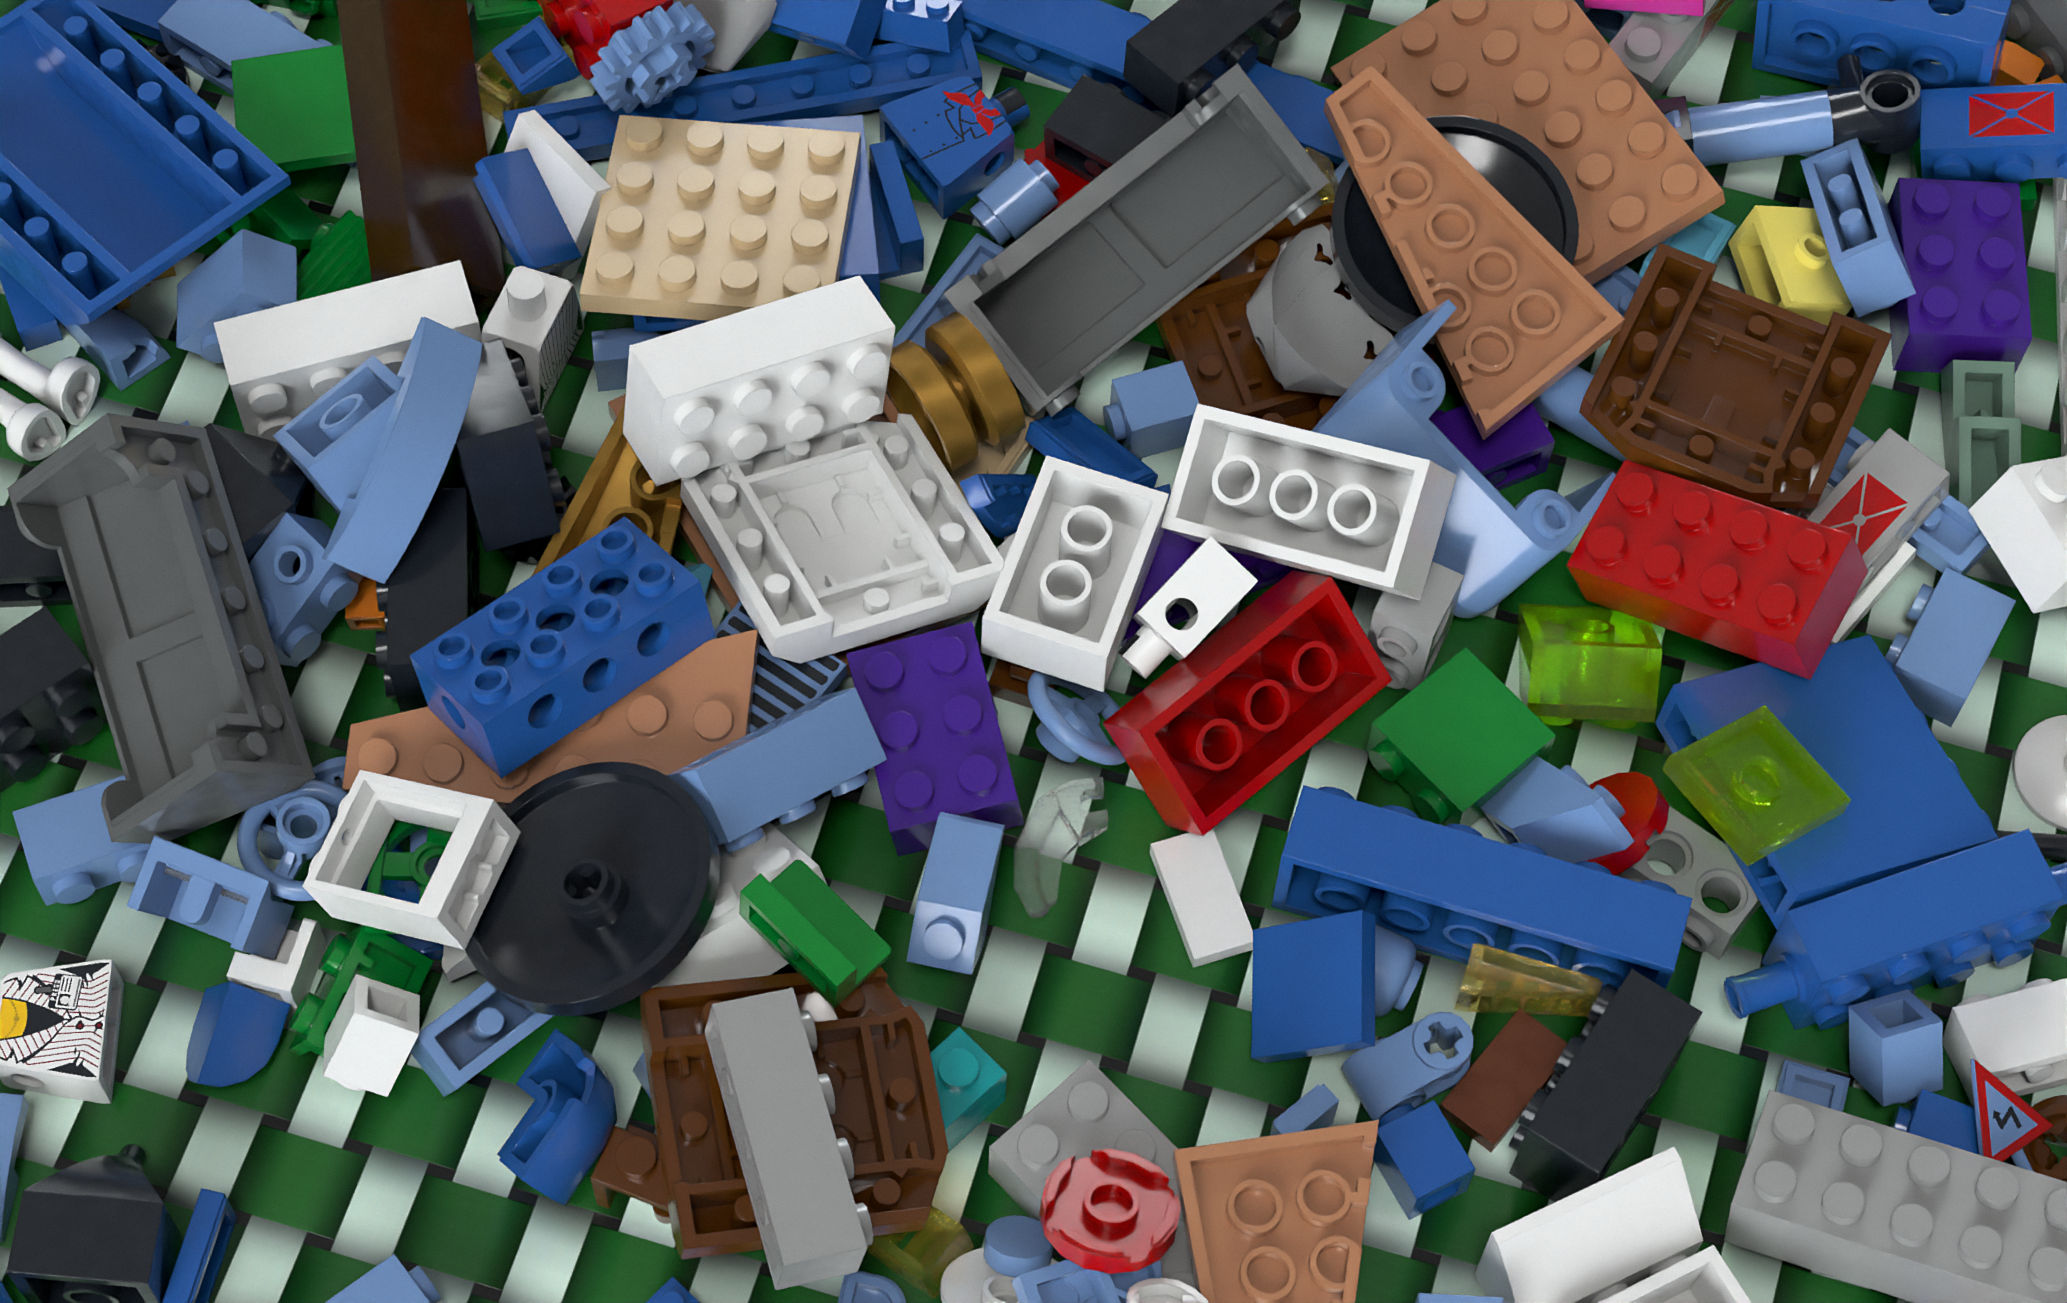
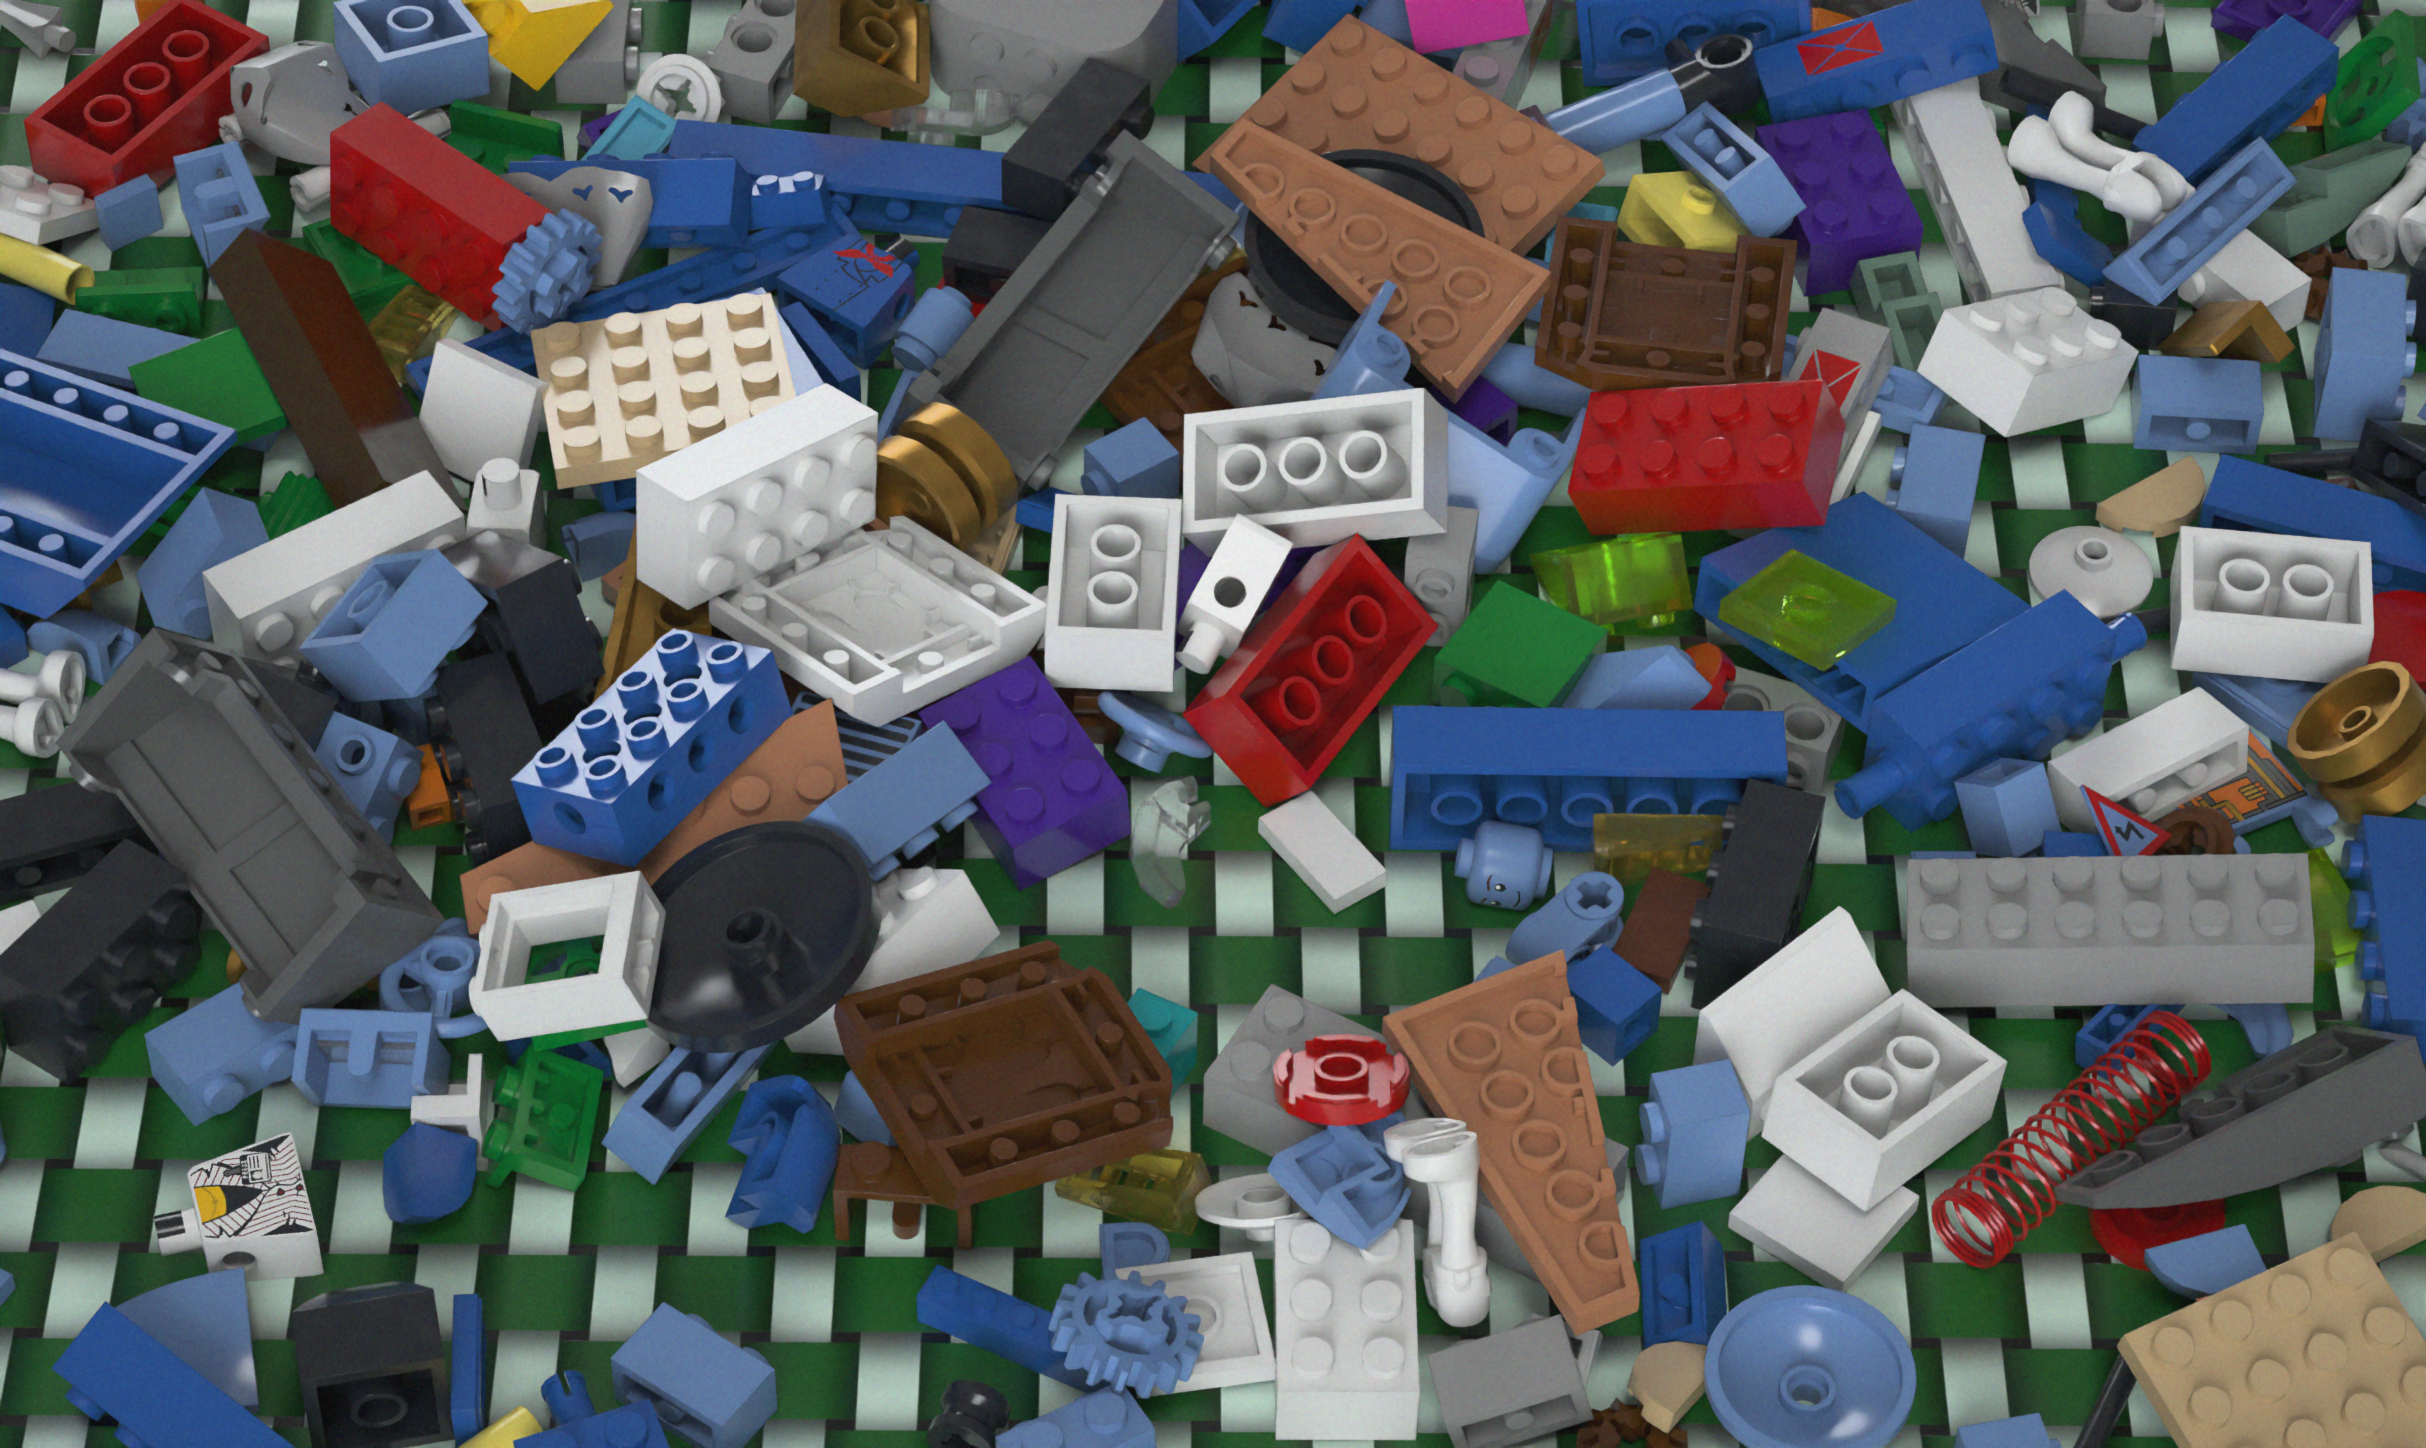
camera: 15 degrees left, 15 degrees down
medium blue slope [322,317,483,584] -> none
white brick [323,974,420,1097] -> none
blue panel [473,148,582,276] -> none
blue slope [491,16,581,95] -> none
light grey brick [704,988,873,1290] -> none
green panel [739,860,891,1008] -> none
medium blue slope [907,812,1005,975] -> none
blue tile [959,474,1036,539] -> none
medium blue tile [983,1215,1053,1278] -> none
blue tile [1251,910,1375,1063] -> none

